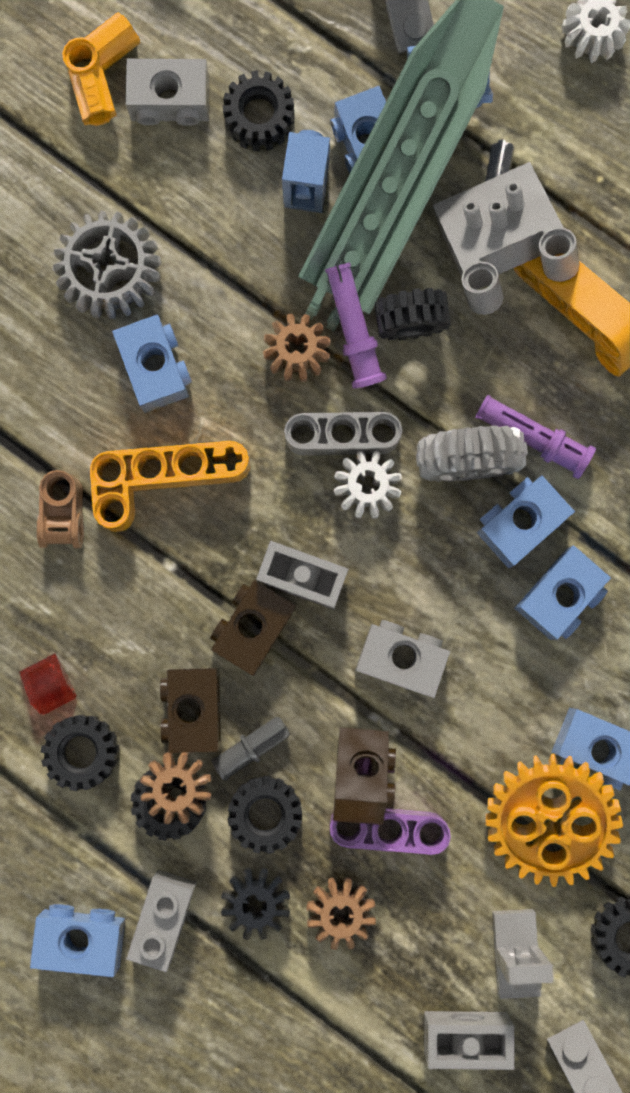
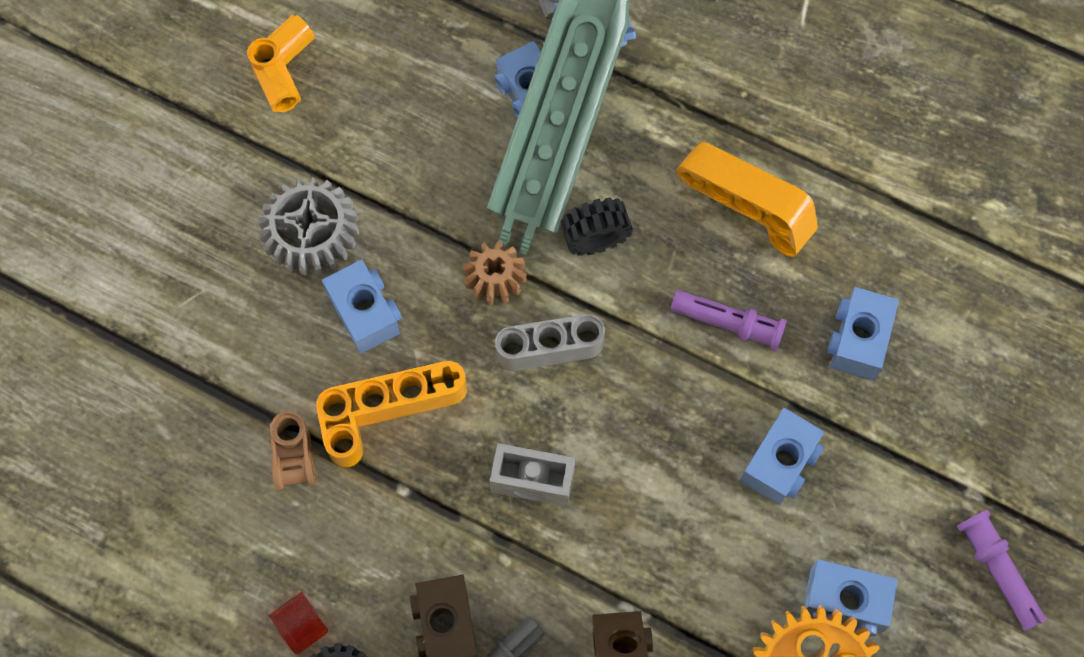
camera: 10 degrees left, 15 degrees down
light grey brick [126,59,209,126] -> none
dark brown brick [210,580,297,676] -> none
black tyre [223,71,294,152] -> none
medium blue brick [282,130,330,213] -> none
medium lavender pin [325,262,387,389] -> none
white gear [334,451,402,519] -> none
light grey brick [355,620,450,698] -> none
light grey gear [416,425,528,482] -> none
light grey piece [433,139,580,315] -> none
medium blue brick [477,475,575,568] -> none

